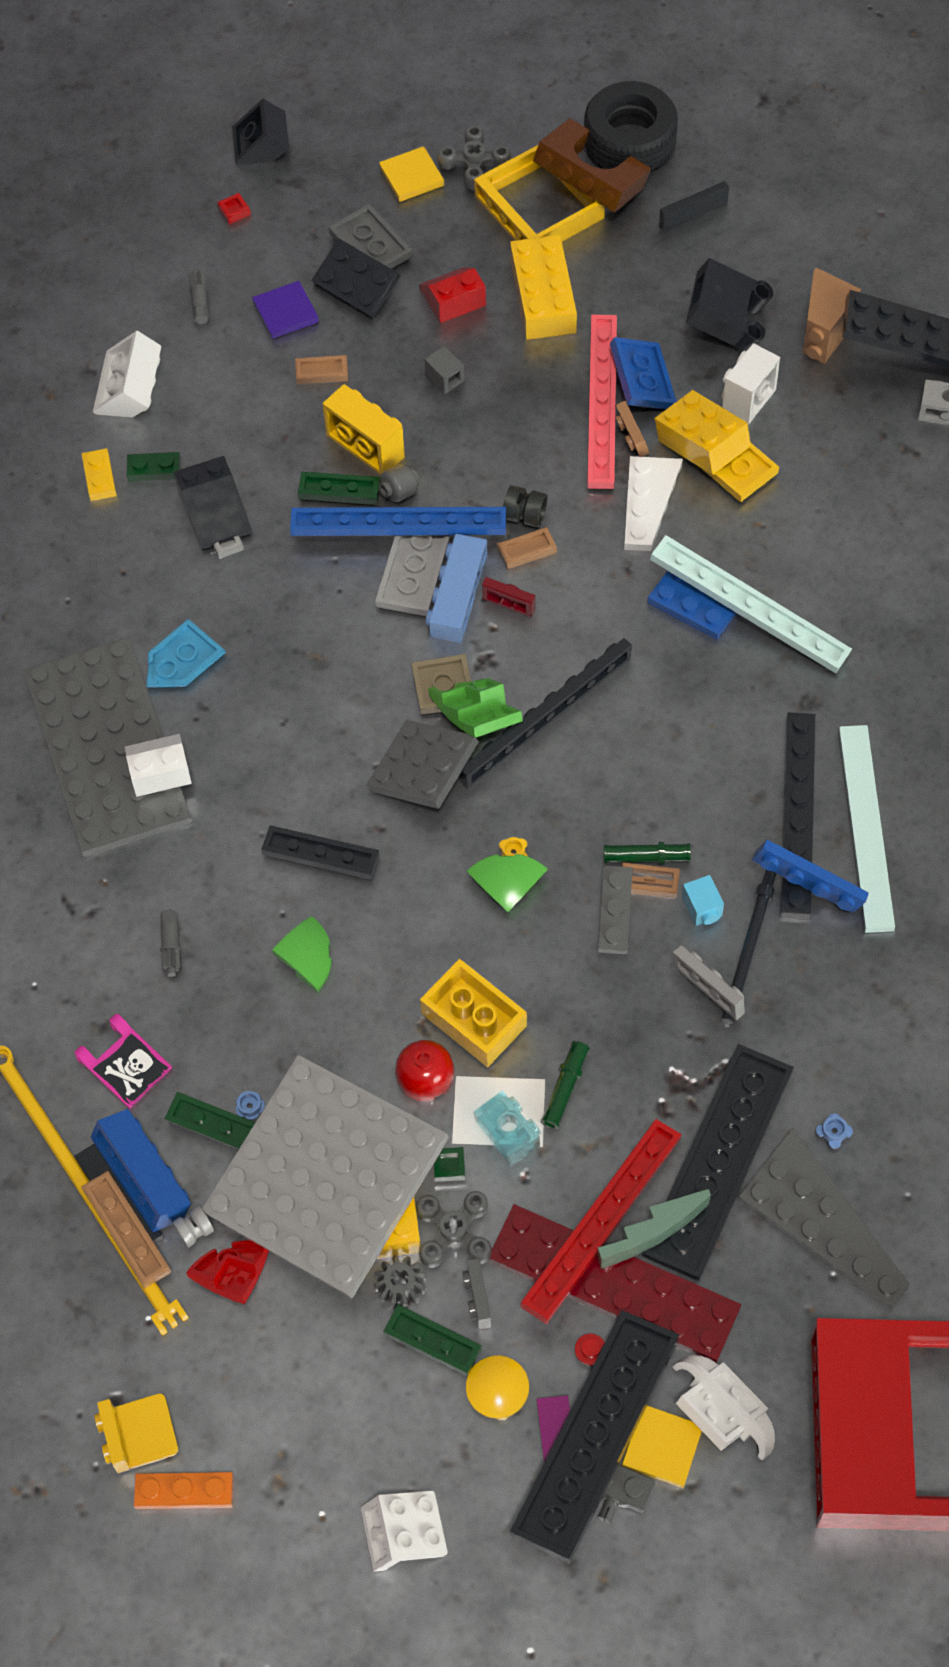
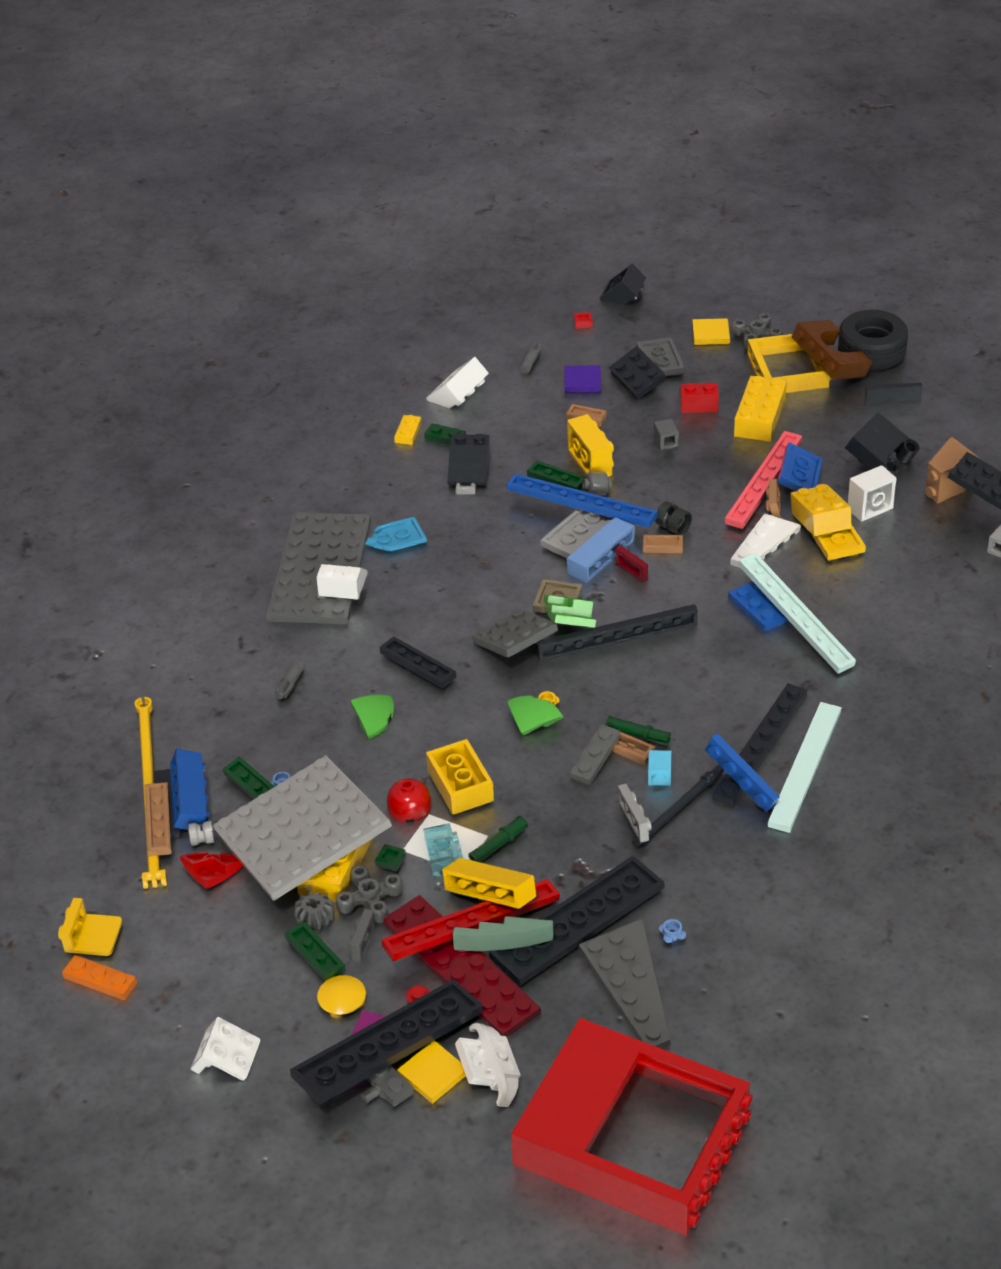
camera: 25 degrees right, 20 degrees down
flag [74,1014,173,1110] -> none
none -> yellow brick [442,858,536,909]

